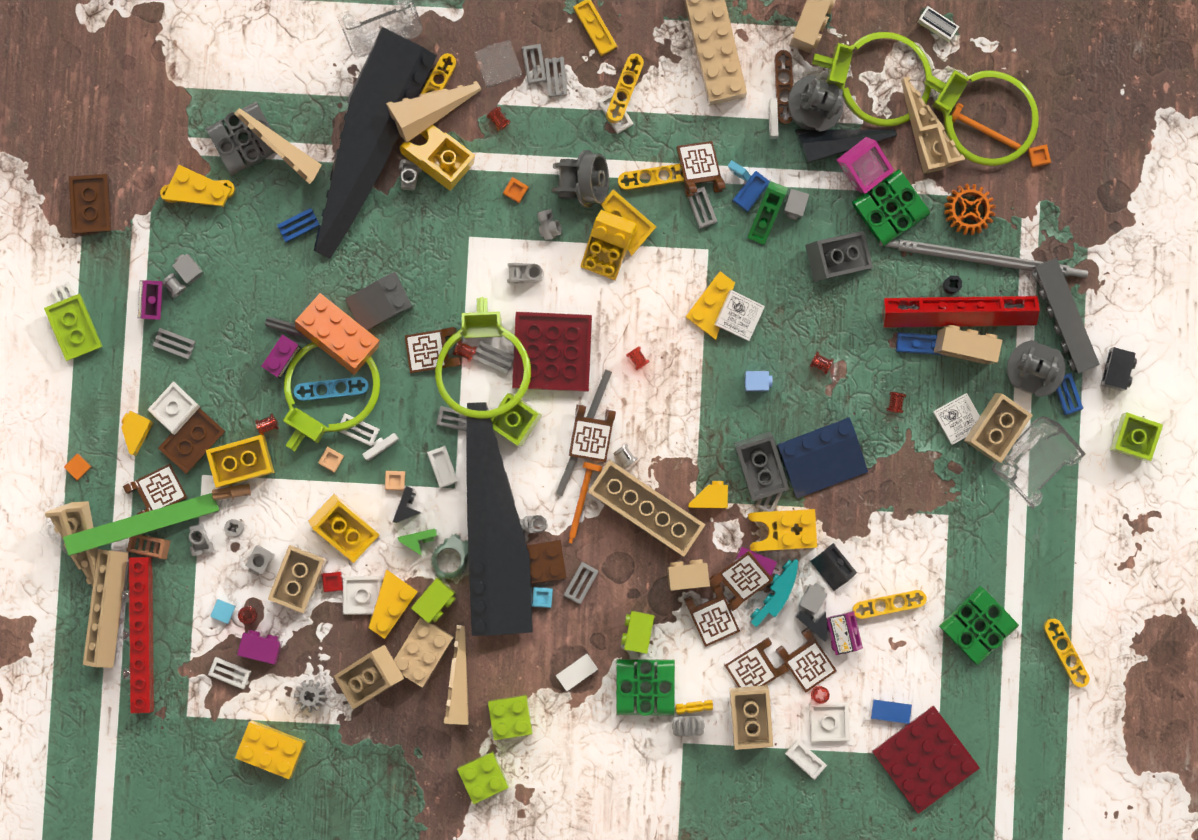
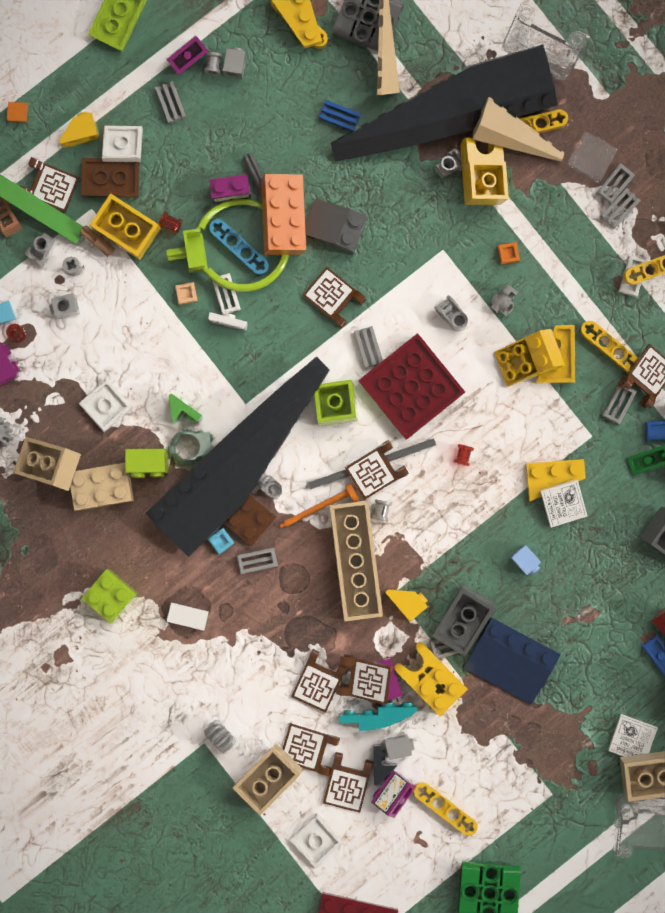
camera: 55 degrees right, 0 degrees up
tan brick [268,545,327,614] -> none
yellow slope [308,493,379,563] -> none
red tile [322,571,343,593] -> none
yellow wing [368,569,418,639] -> none
light nougat tile [385,471,405,491] -> none
black slope [392,486,422,523] -> none
white tile [427,446,458,489] -> none
lime brick [435,297,531,419] -> none
light grey tile [436,406,467,431] -> none
tan wedge [444,625,469,725] -> none
clear red bush [453,340,477,362] -> none
lime brick [457,751,509,804] -> none
clear red bush [486,106,511,132] -> none
dark grey piece [551,150,609,208] -> none
green connector [616,659,675,716] -> none
lime brick [621,610,654,654] -> none
tan brick [667,559,710,590] -> none
yellow axle [675,700,713,715] -> none
white plate [785,739,827,780] -> none
clear red bush [810,351,834,375] -> none
black panel [810,543,857,591] -> none
clear red bush [811,686,830,704] -> none
blue tile [871,699,912,724] -> none
clear red bush [886,392,906,414] -> none

